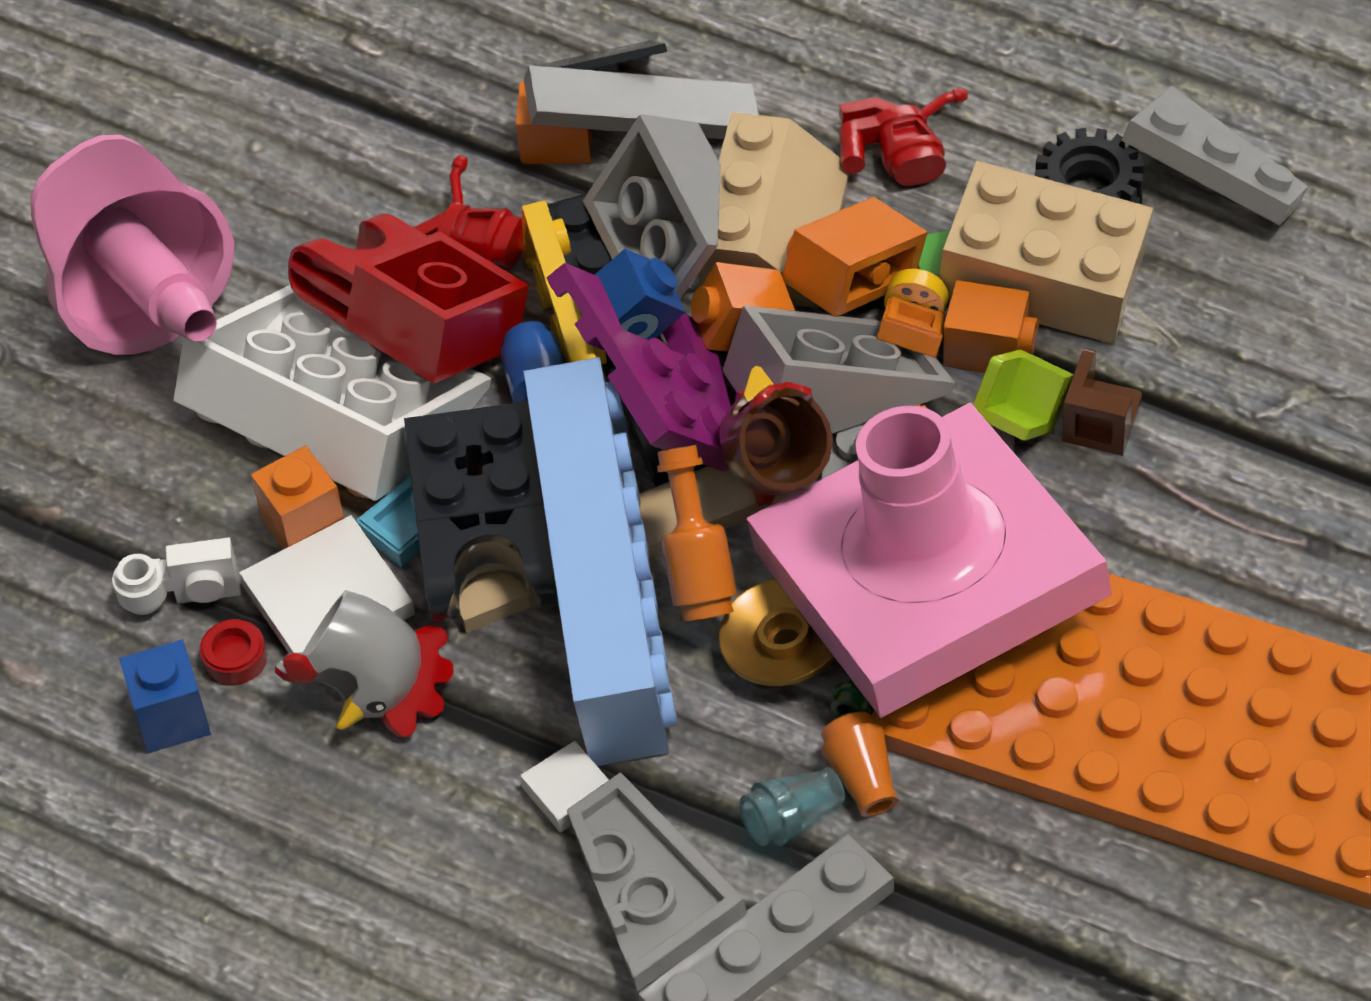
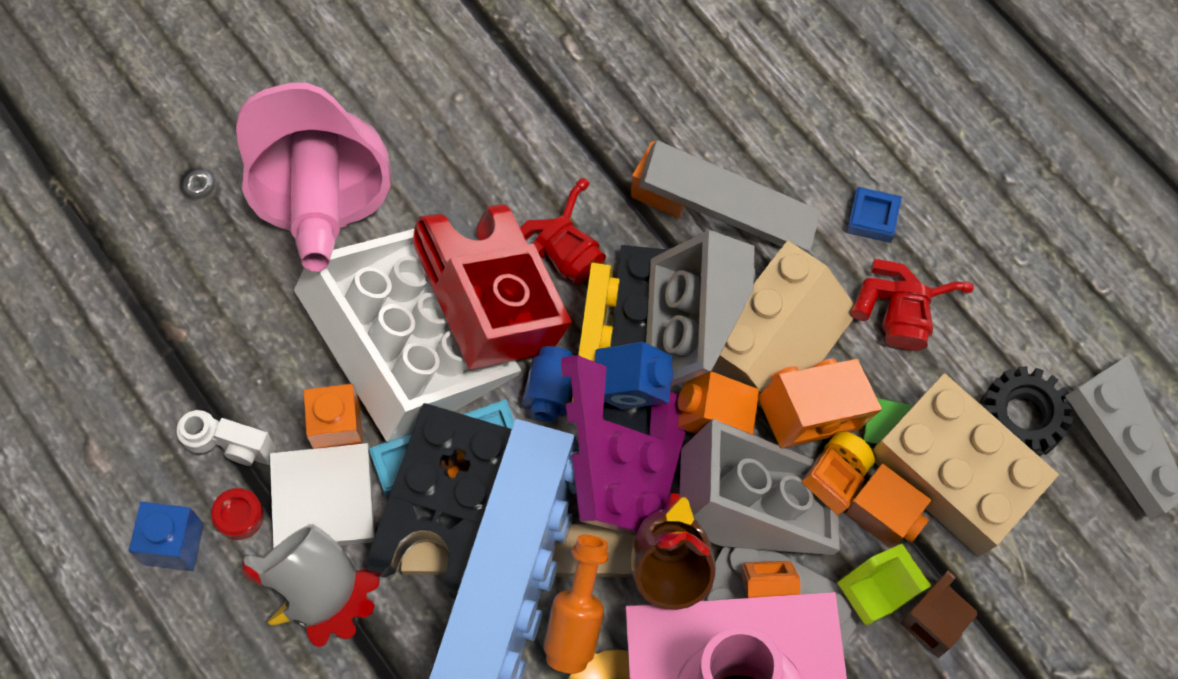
camera: 20 degrees right, 15 degrees up
black piece [539,40,667,72] -> none
none -> blue tile [846,186,902,243]

